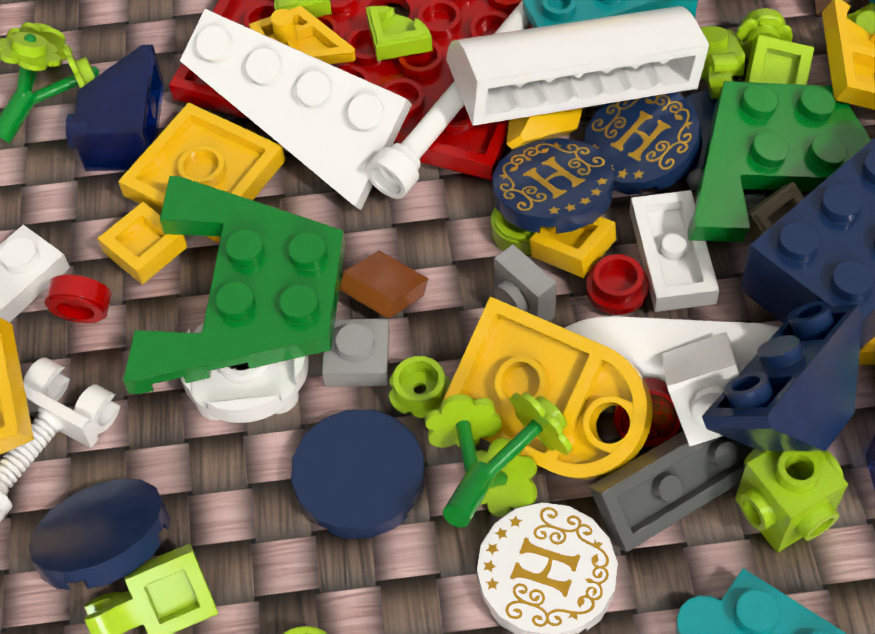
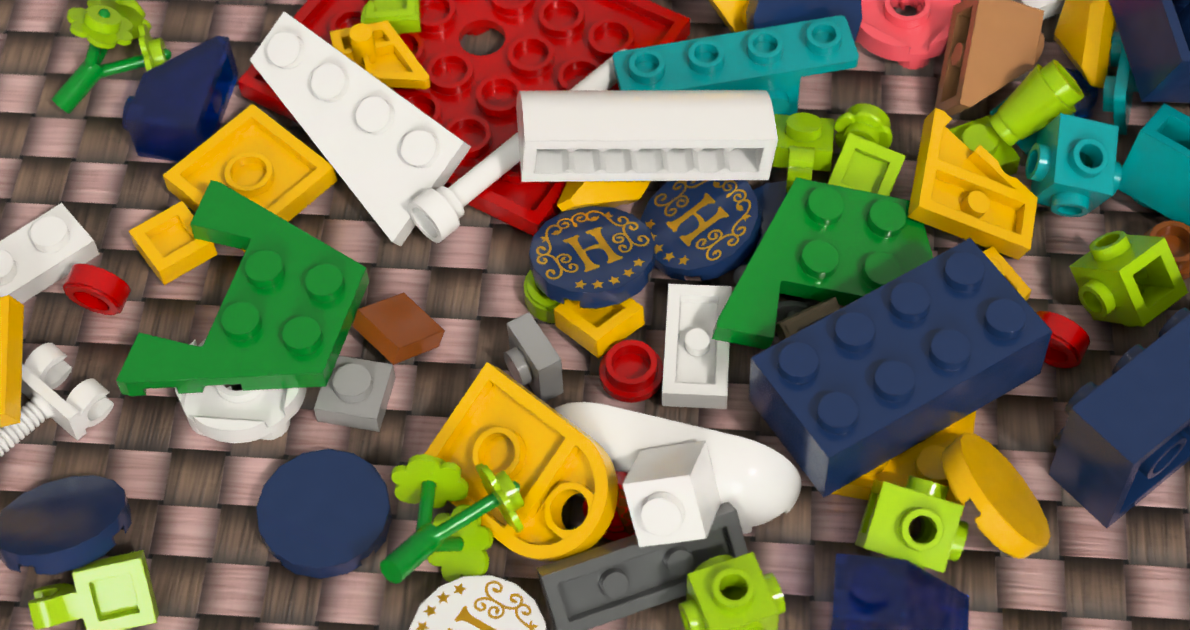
camera: 10 degrees right, 0 degrees up
lime tile [366,6,433,61] -> none
lime plate [389,356,451,418] -> none
dark blue slope [702,301,862,451] -> none

